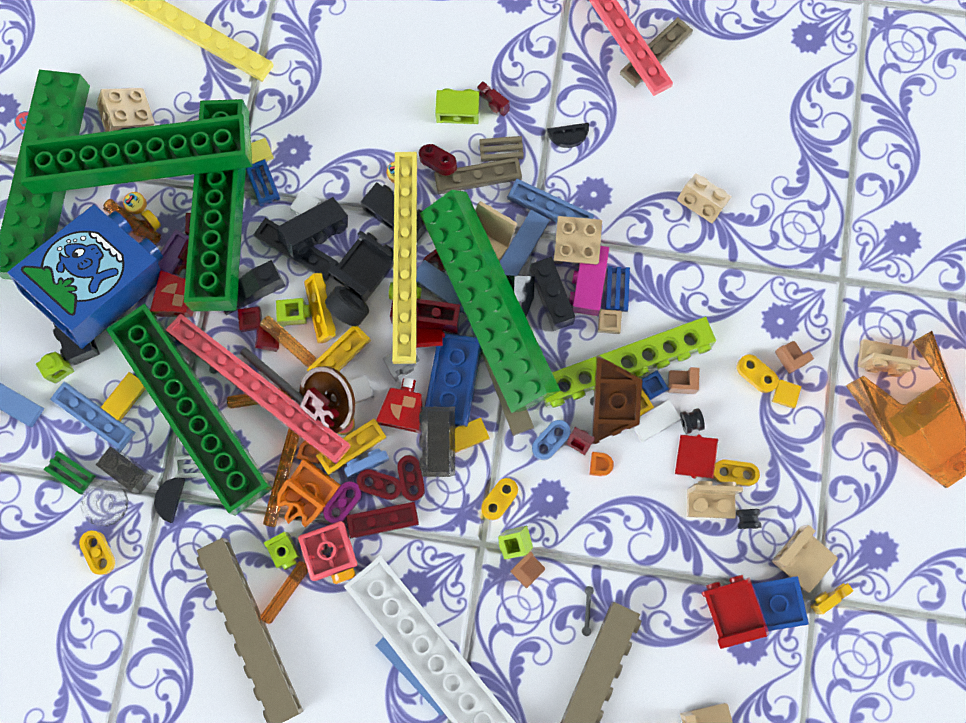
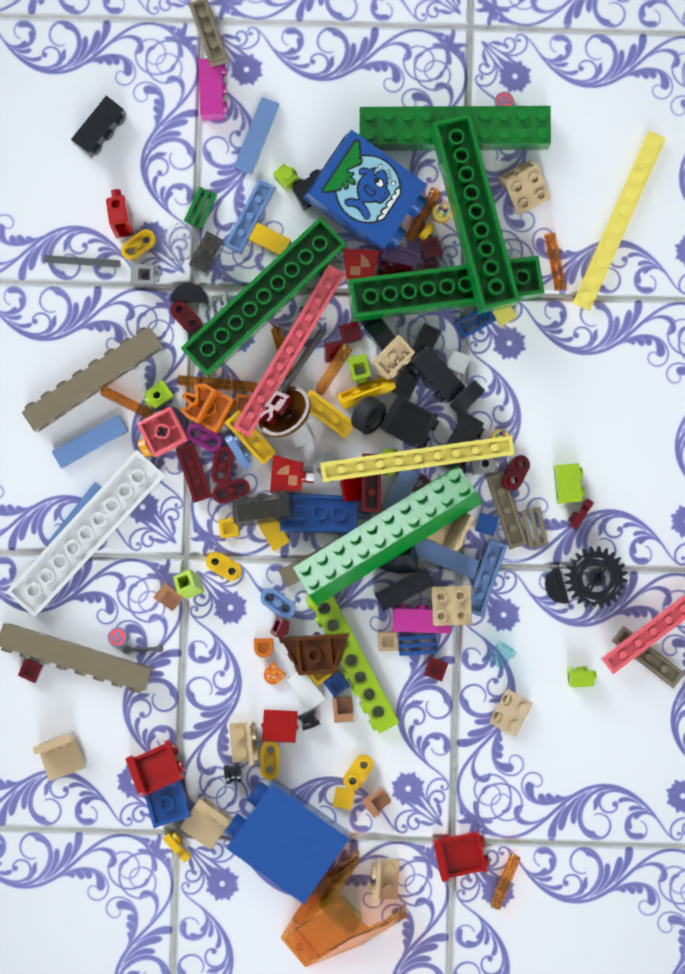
camera: 80 degrees right, 10 degrees up
none -> dark grey bar [44,255,121,268]
none -> medium blue tile [52,414,129,469]
none -> red torso [106,189,135,239]
none -> coral tile [108,627,128,647]
none -> light grey brick [130,264,160,287]
none -> dark red plate [170,301,203,335]
none -> yellow tile [218,517,240,539]
none -> blue brick [224,779,350,904]
none -> orange tile [263,662,287,685]
none -> clear orange axle [292,874,333,925]
none -> tan bracket [371,335,415,380]
none -> dark red plate [419,236,443,261]
none -> dark red plate [424,656,449,682]
none -> red panel [433,830,490,882]
none -> black tyre [449,380,485,416]
none -> light grey brick [469,457,499,476]
none -> blue tile [475,513,499,536]
none -> clear light blue panel [487,640,517,669]
none -> clear orange axle [491,853,520,910]
none -> clear orange pin [544,233,567,292]
none -> black gear [564,546,628,609]
none -> lime brick [567,666,597,688]

